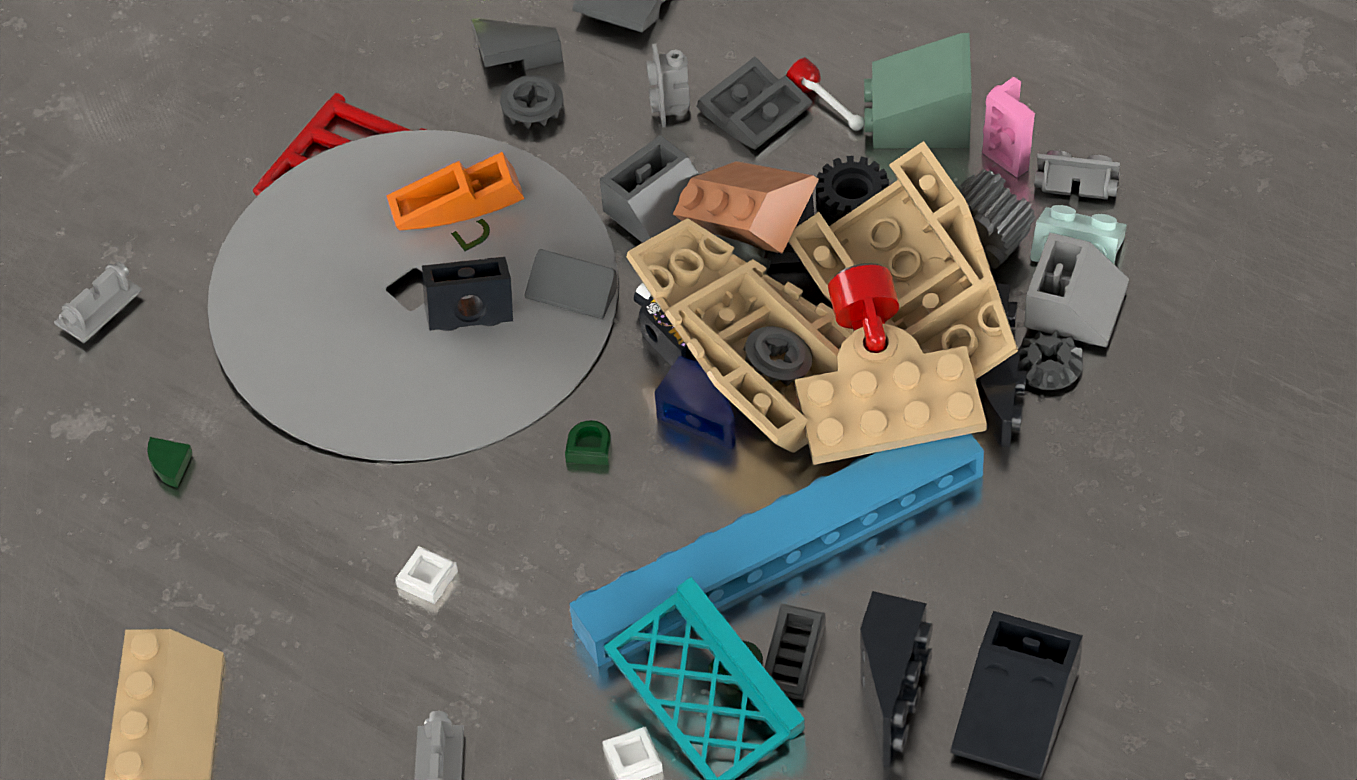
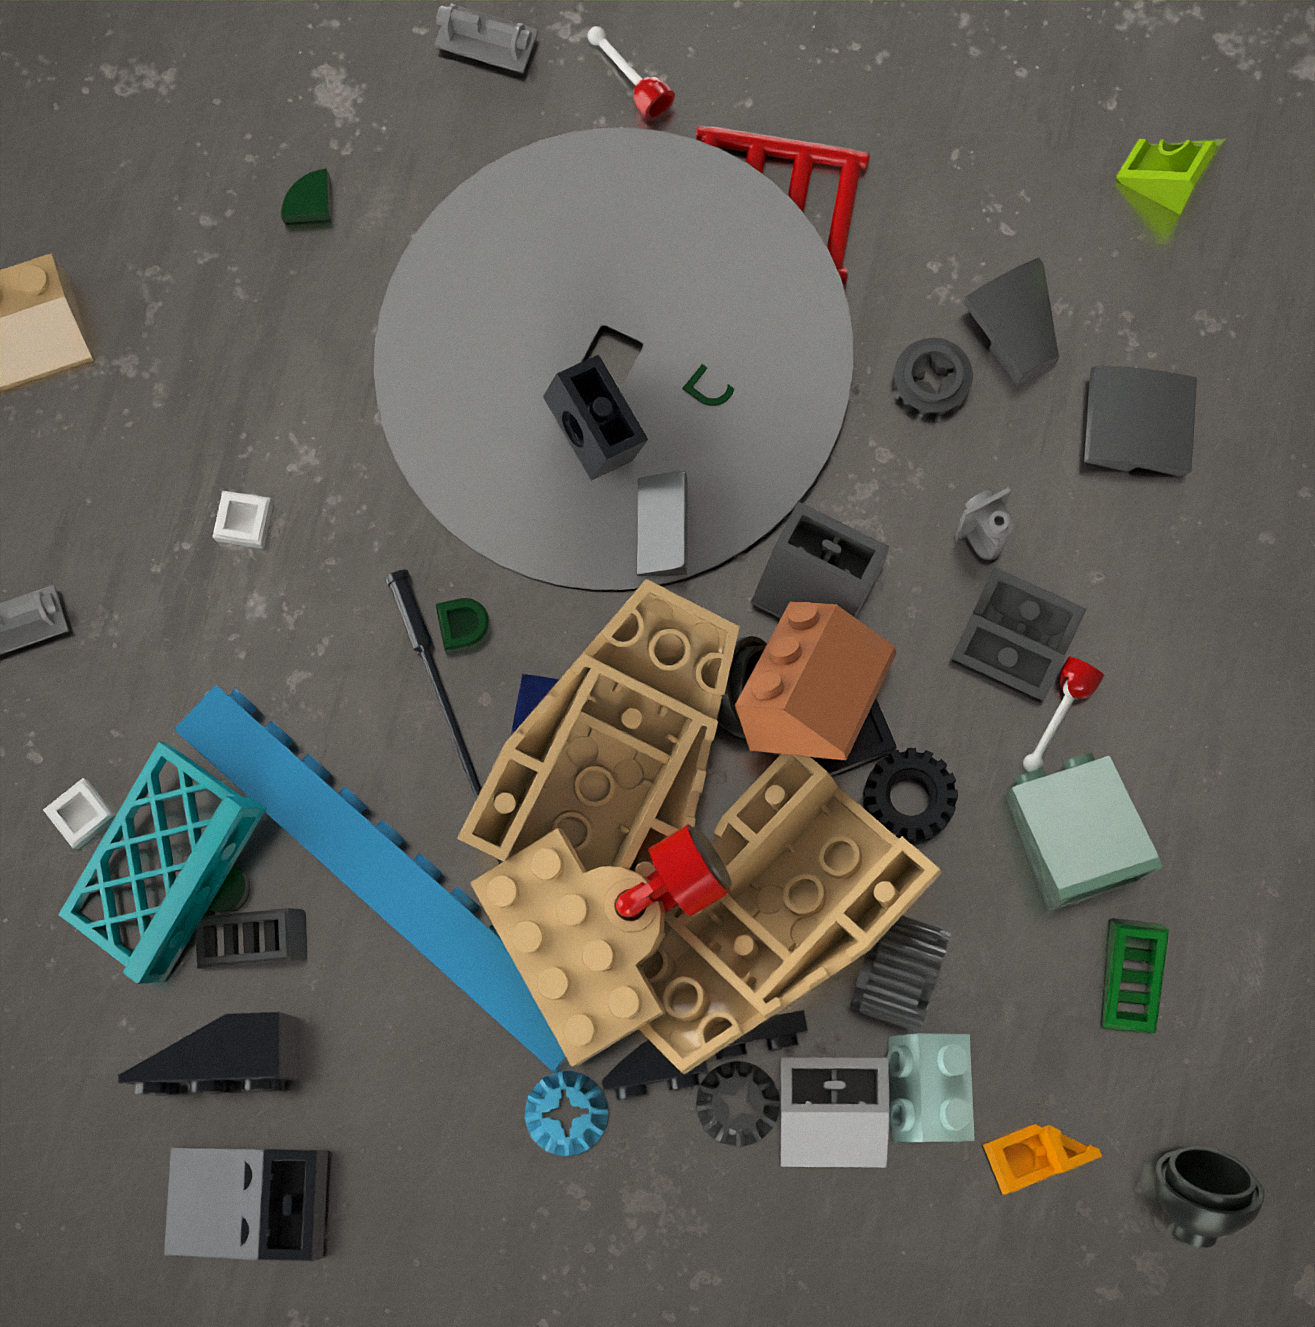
camera: 75 degrees right, 25 degrees up
orange slope [386,152,525,230] -> none
dark grey gear [743,326,812,386] -> none
bright pink bracket [982,77,1035,178] -> none
light grey hinge [1034,150,1120,200] -> none
none -> black piece [385,569,507,864]
none -> medium azure gear [524,1071,608,1156]
none -> red hinge [588,26,675,120]
none -> light orange slope [982,1124,1103,1195]
none -> green slope [1102,918,1169,1033]
none -> pearl dark grey piece [1154,1147,1264,1248]

